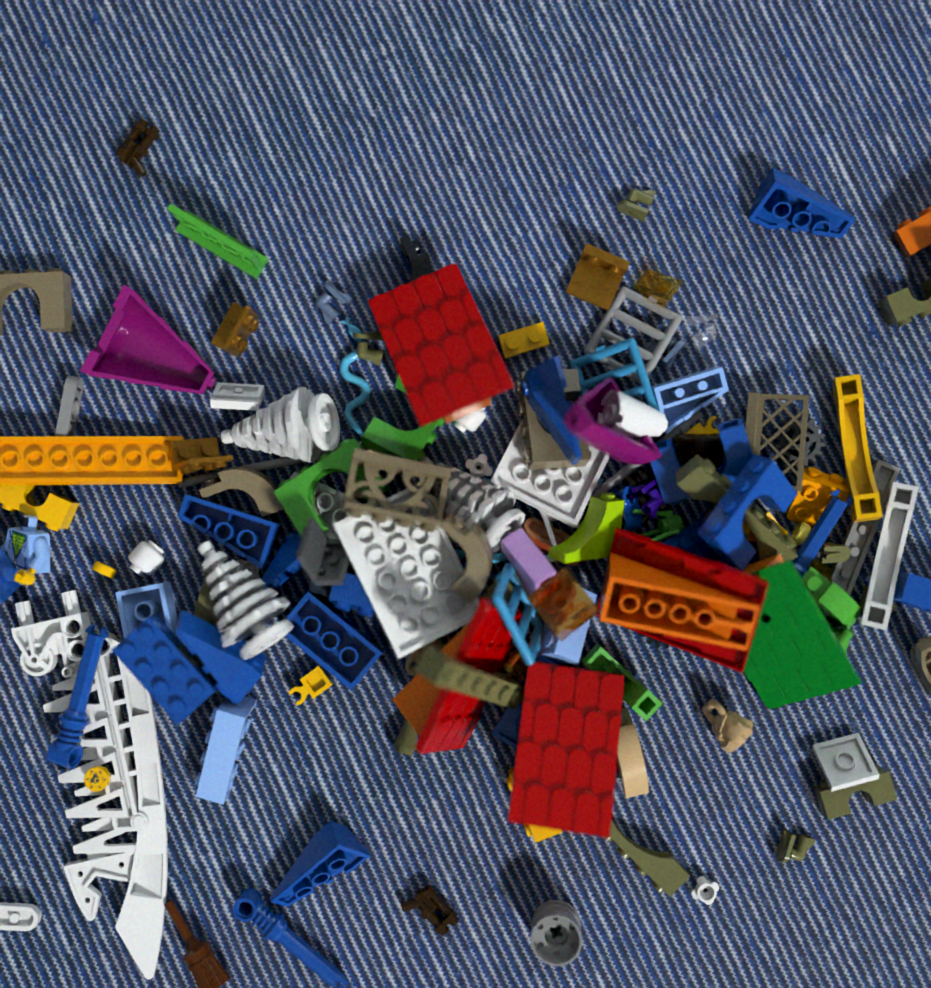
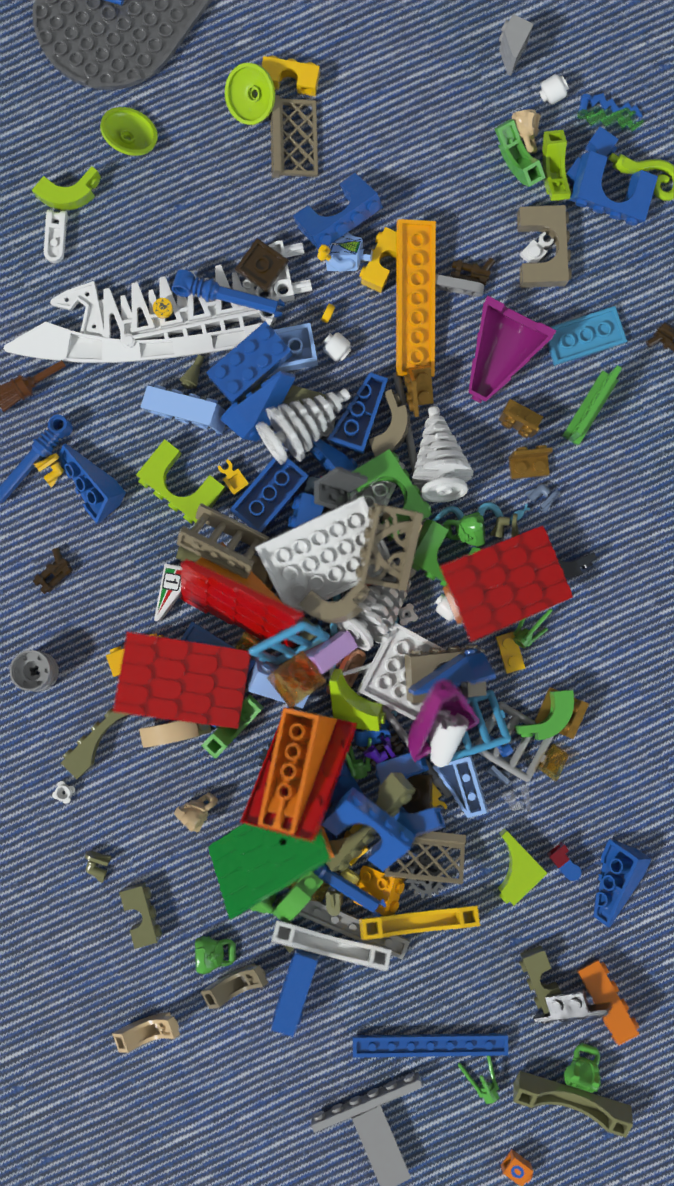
camera: 90 degrees right, 0 degrees up
white plate [210,382,265,411] -> none
olive arch [414,647,524,709] -> none
olive piece [617,188,656,223] -> none
white plate [812,732,879,792] -> none
none -> yellow piece [34,453,63,487]
none -> lime arch [136,439,226,524]
none -> slope [154,564,182,622]
none -> dark tan fence [176,503,270,579]
none -> olive cone [180,355,205,390]
none -> bright green piece [195,936,236,975]
none -> dark brown tile [235,238,289,293]
none -> bright green piece [443,512,485,547]
none -> dark brown piece [450,257,495,287]
none -> blue hand [490,735,513,757]
none -> lime arch [498,828,548,906]
none -> pearl gold bracket [508,445,553,480]
none -> bright green plant [513,609,552,649]
none -> bright green arch [515,690,574,740]
none -> white plate [520,232,554,263]
none -> dark azure tile [547,306,627,366]
none -> leg [547,842,582,881]

